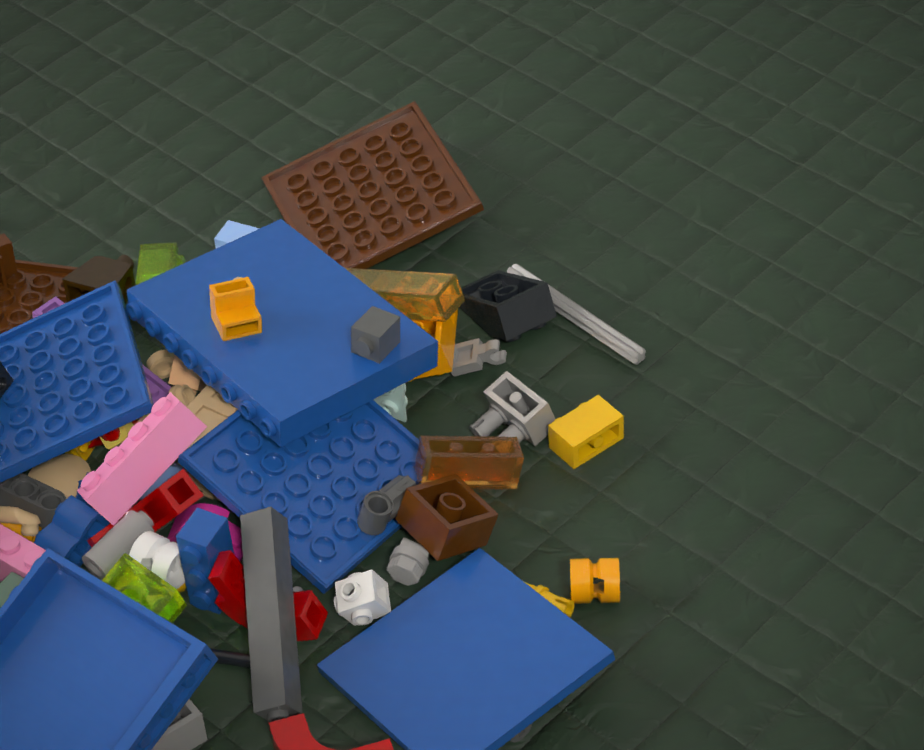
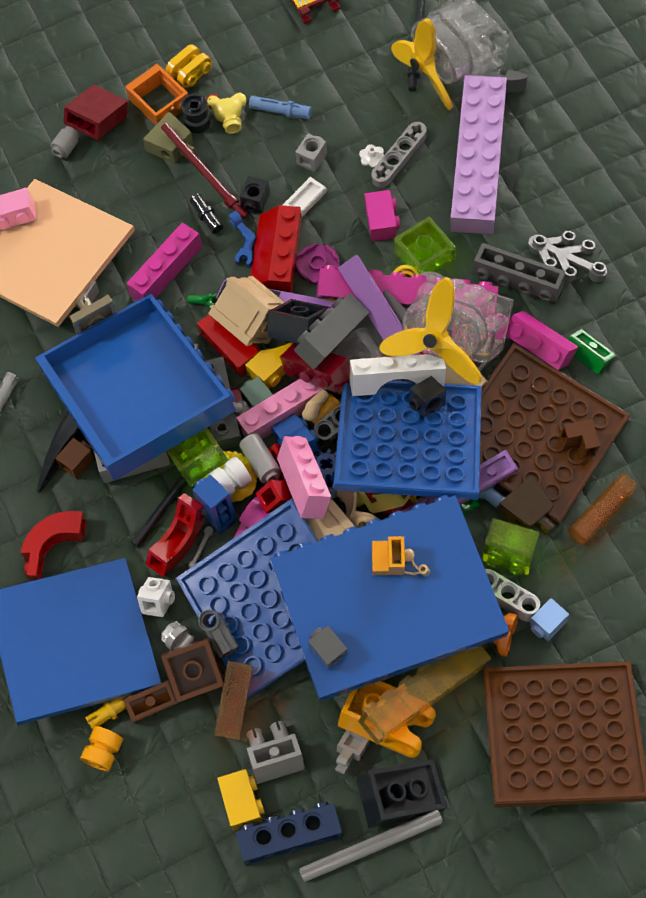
camera: 115 degrees right, 20 degrees up
dark grey brick [240,507,303,722] -> none
none -> reddish brown slope [123,680,179,723]
none -> dark blue brick [236,802,343,866]
none -> clear orange piece [568,472,639,545]

